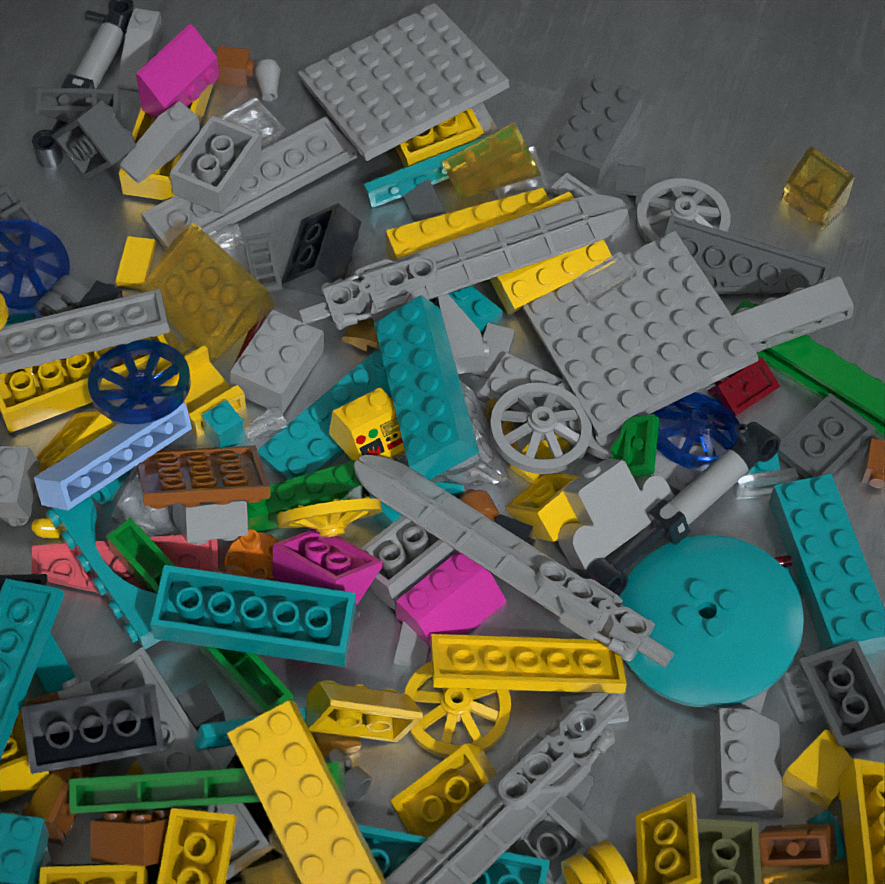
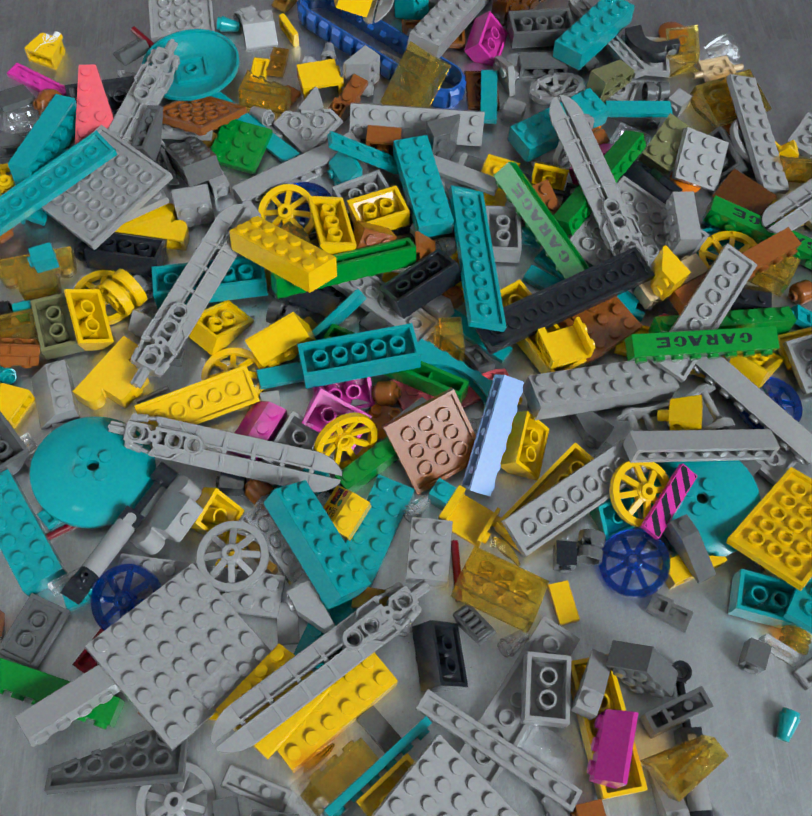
camera: 155 degrees right, 5 degrees up
clear blue wheel [88,340,191,424] -> none
green wing [609,414,659,477] -> none
none -> yellow brick [72,336,149,410]
none -> teal tile [256,362,304,390]
none -> light grey plate [416,689,583,812]
none -> clear yellow slope [433,317,465,361]
none -> dark grey plate [461,344,495,373]
none -> clear yellow wedge [640,735,729,802]

